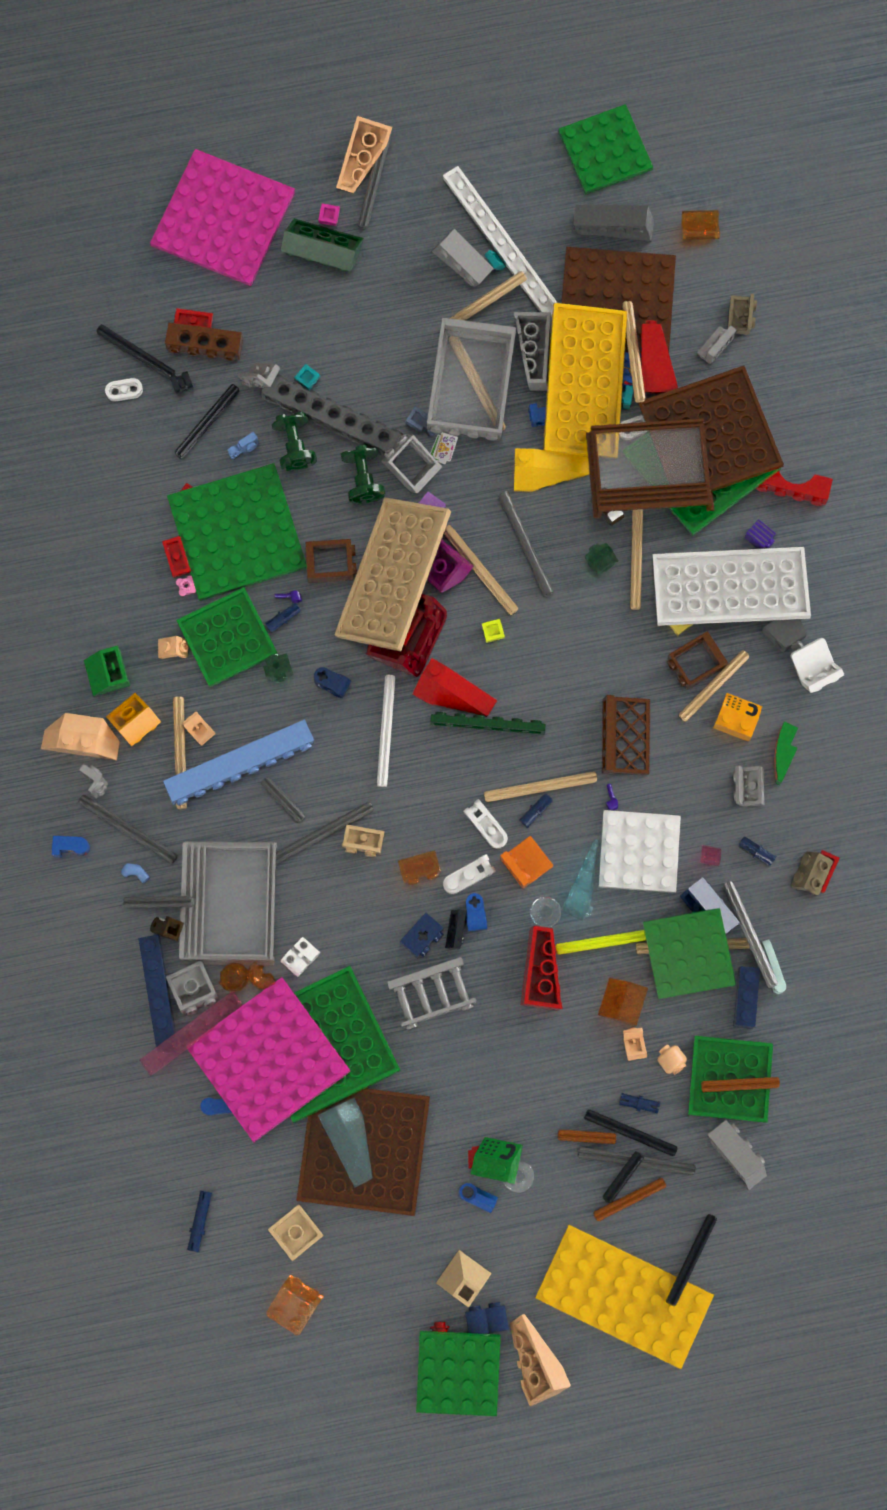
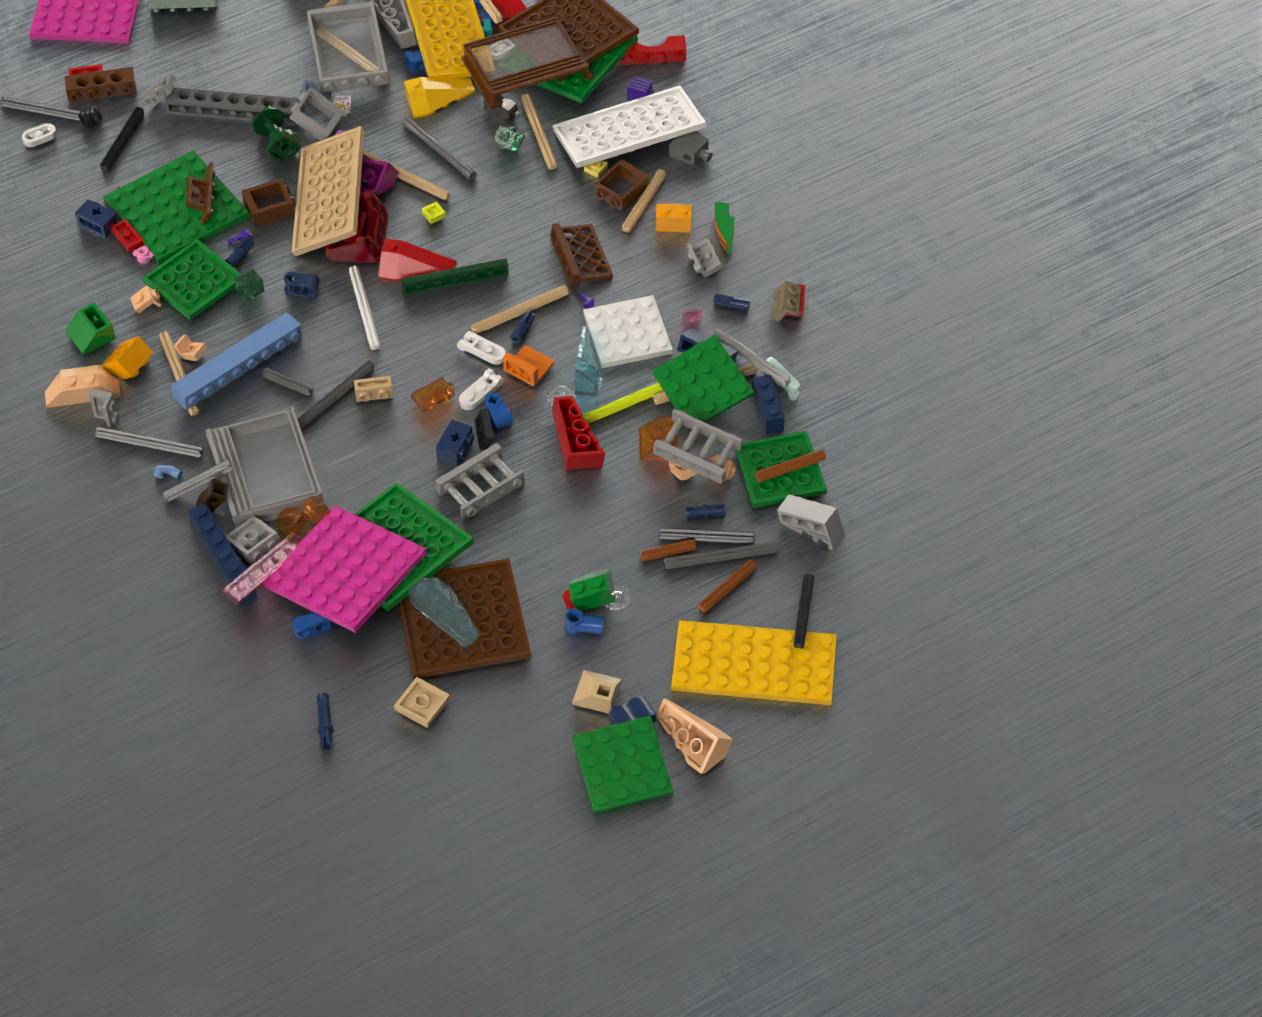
camera: 20 degrees left, 25 degrees down
blue leg [52,836,90,858] -> none
medium blue plate [227,432,259,459] -> none
clear orange bracket [266,1275,324,1335] -> none
dark green piece [272,412,317,471] -> none
white piece [280,937,320,977] -> none
teal plate [294,364,321,391] -> none
black axle [603,1151,644,1203] -> none
white bracket [791,638,844,693] -> none
none -> dark blue brick [75,199,118,238]
none -> reddish brown bracket [185,162,215,225]
none -> light grey fence [653,409,742,484]

